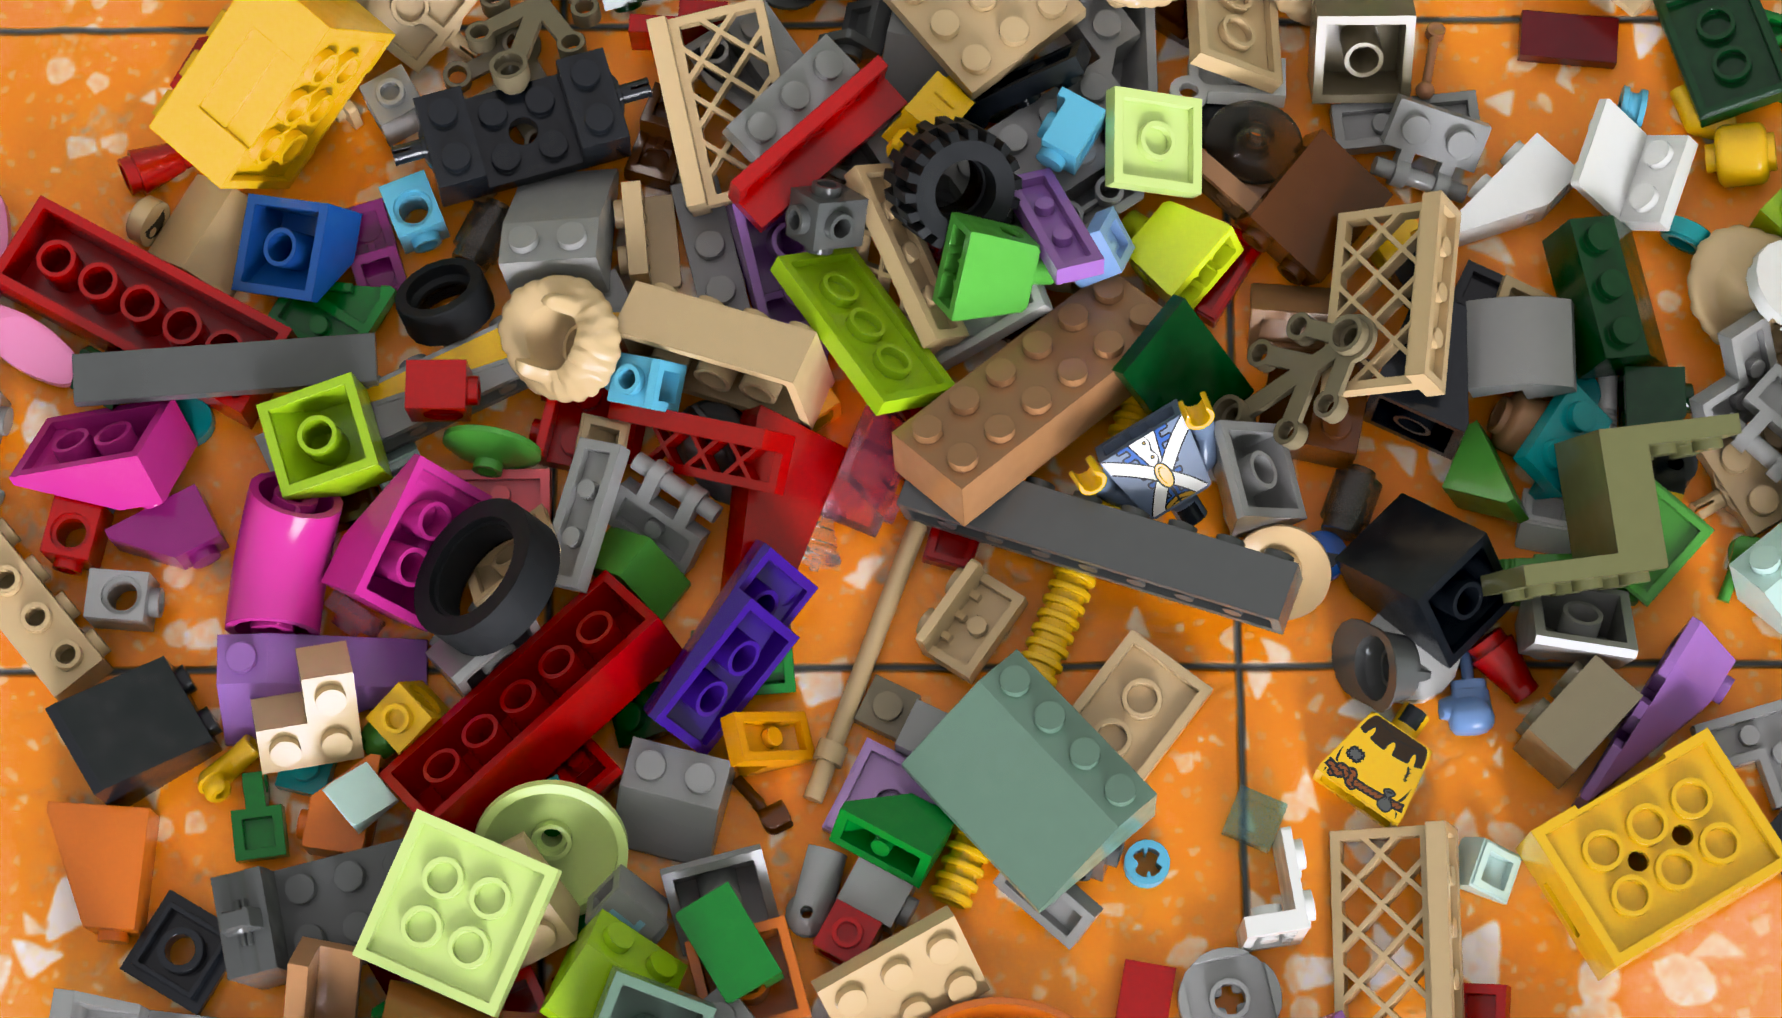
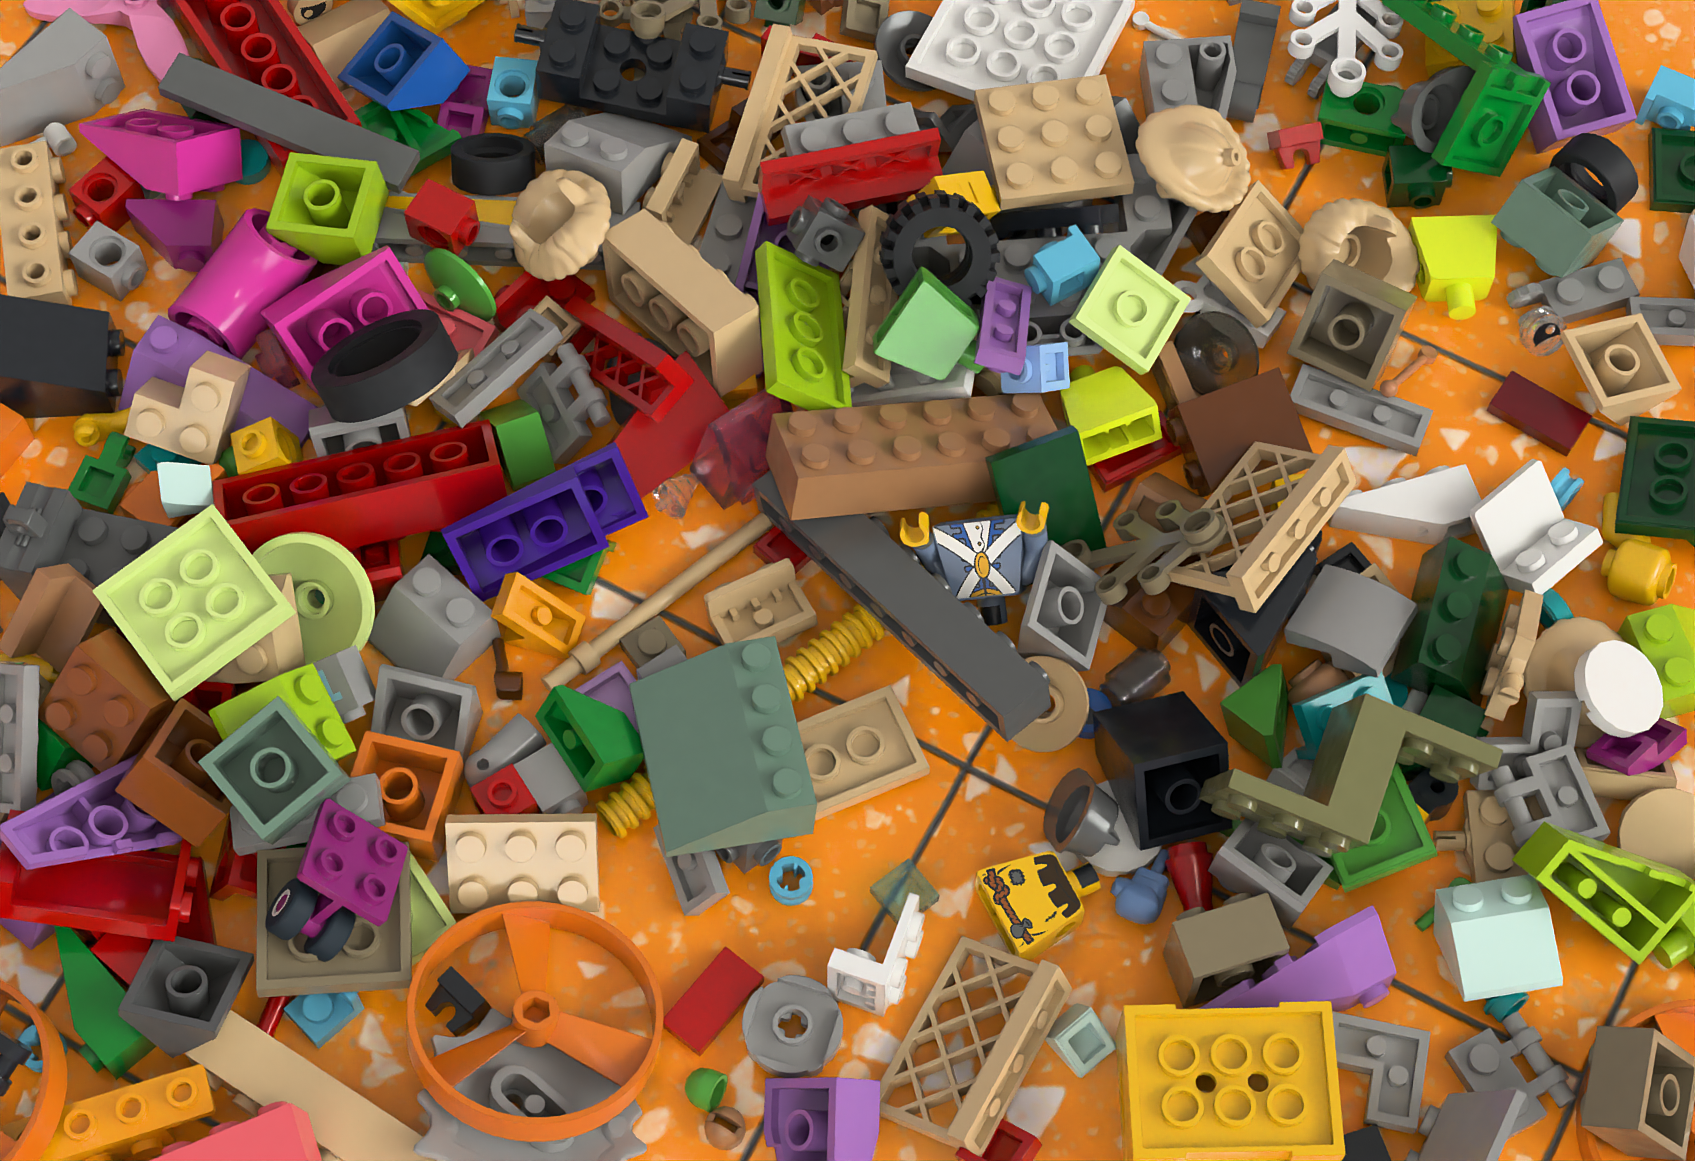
camera: 25 degrees right, 10 degrees down
medium azure brick [605,352,687,412] -> none
green panel [675,881,784,1004] -> none
light grey plate [1370,93,1492,203] -> none
none -> tan plate [1480,589,1544,721]

